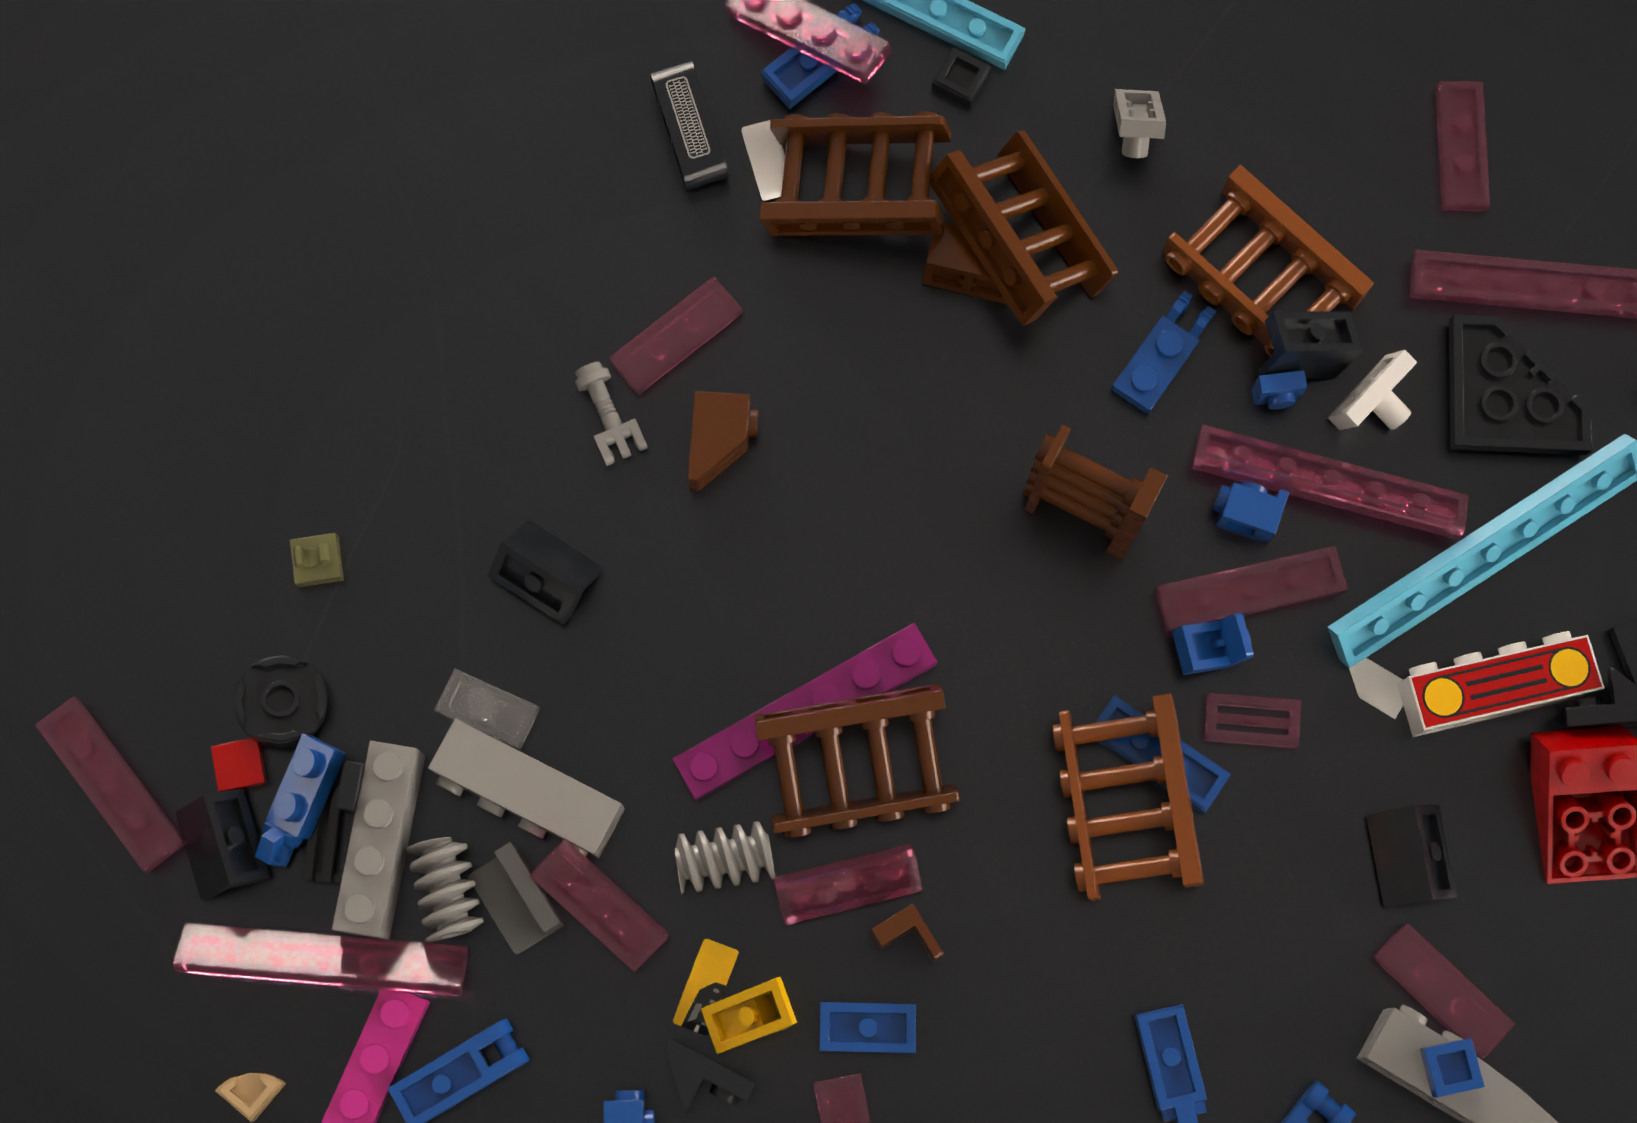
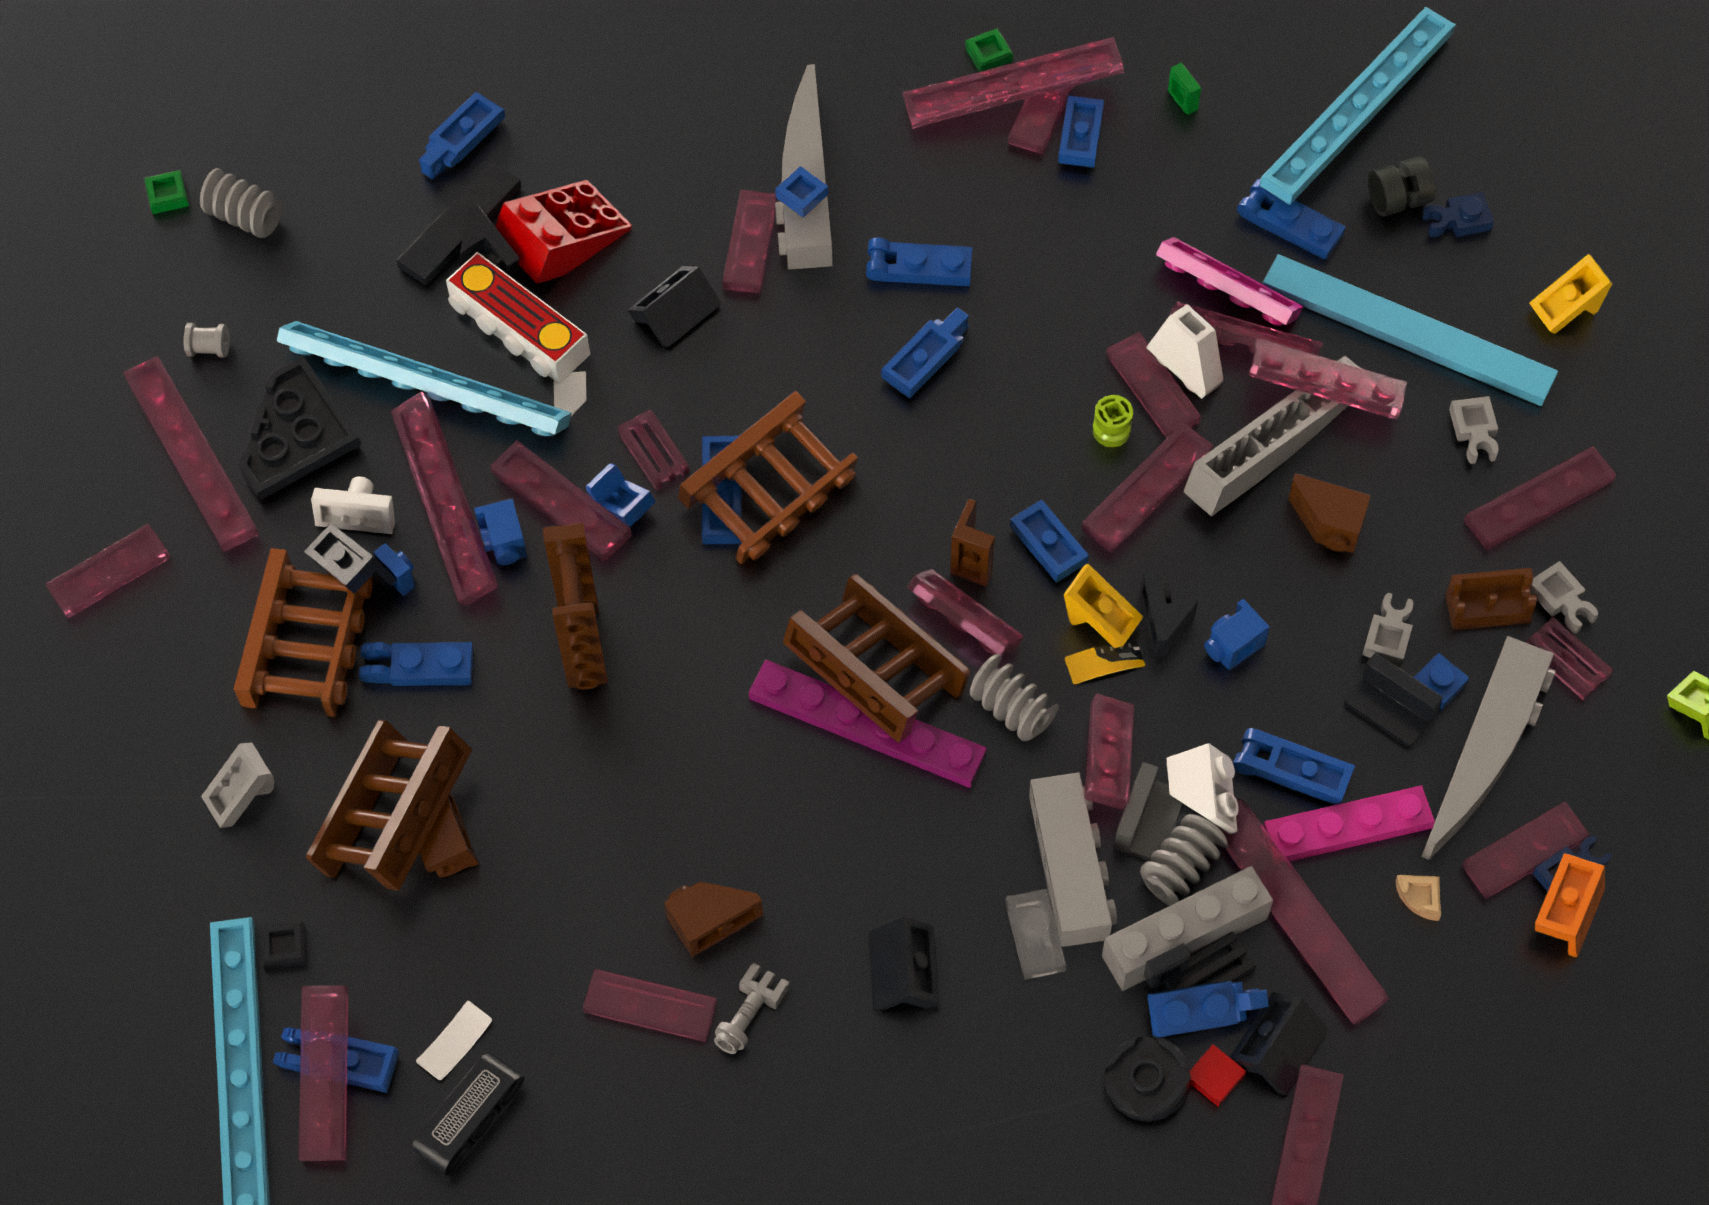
camera: 125 degrees left, 15 degrees down
olive tile [290,533,344,587] -> none
reddish brown fence [759,111,952,236] -> none
none -> white slope [1167,743,1239,834]

